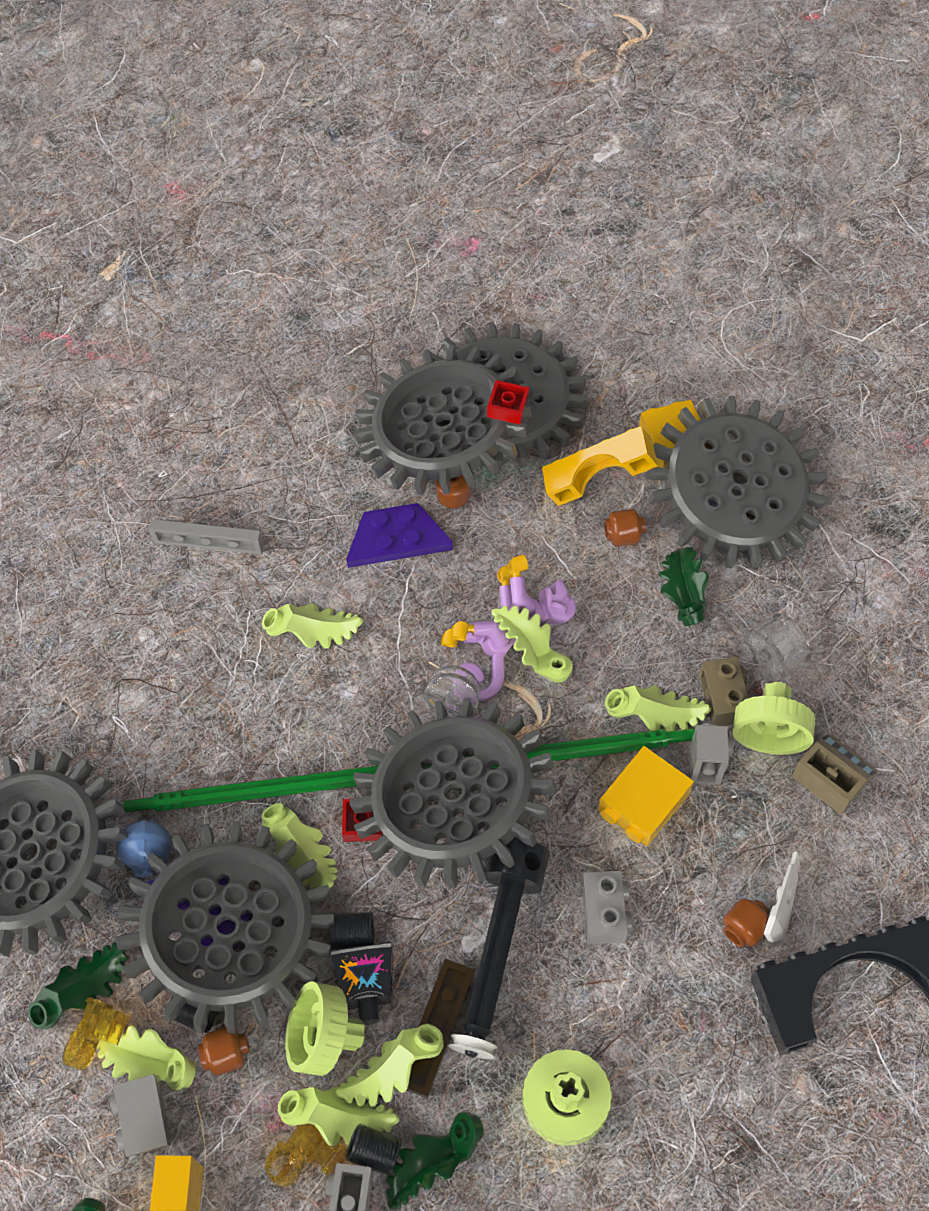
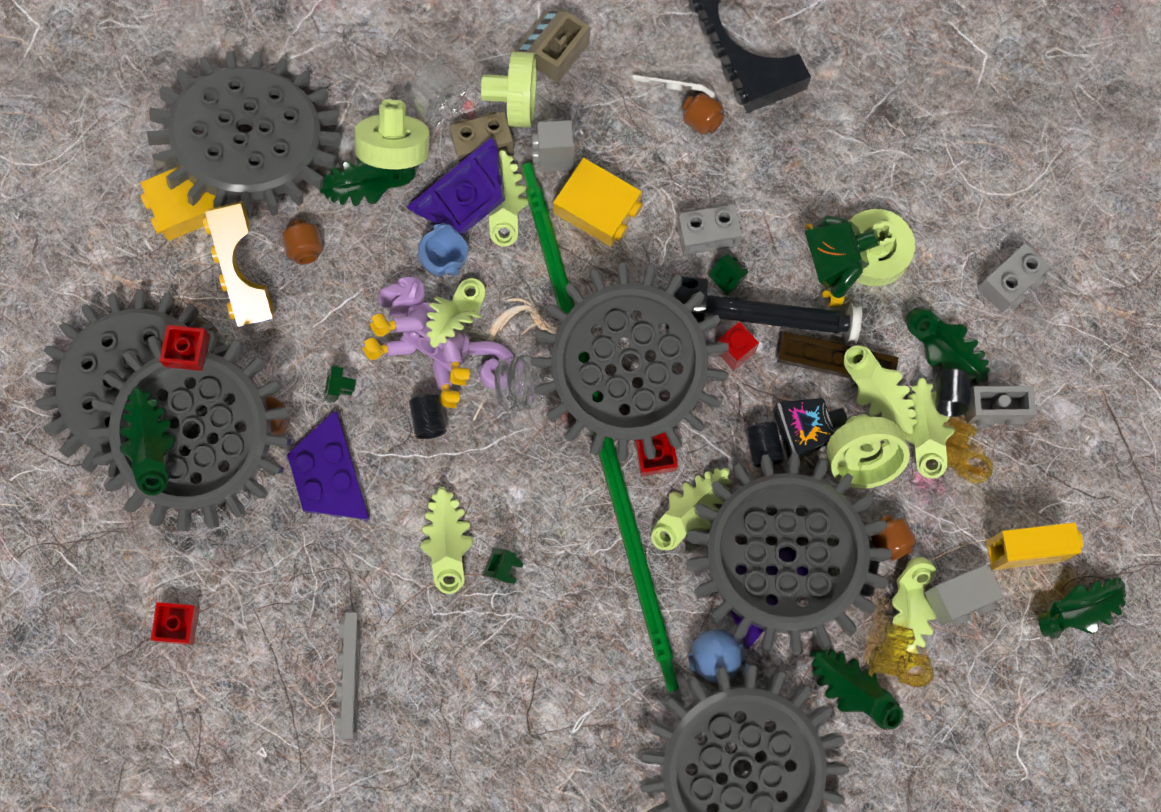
camera: 100 degrees left, 15 degrees up
none -> dark green plant [120,387,175,496]
none -> red piece [150,602,199,646]
none -> dark green tile [323,366,356,403]
none -> yellowish green piece [355,99,430,169]
none -> dark purple wing [407,138,506,236]
none -> black piece [409,394,447,439]
none -> medium blue cap [417,223,468,277]
none -> dark green tile [482,548,523,584]
none -> dark green tile [708,254,748,295]
none -> red brick [717,321,759,371]
none -> dark green torso [805,215,880,308]

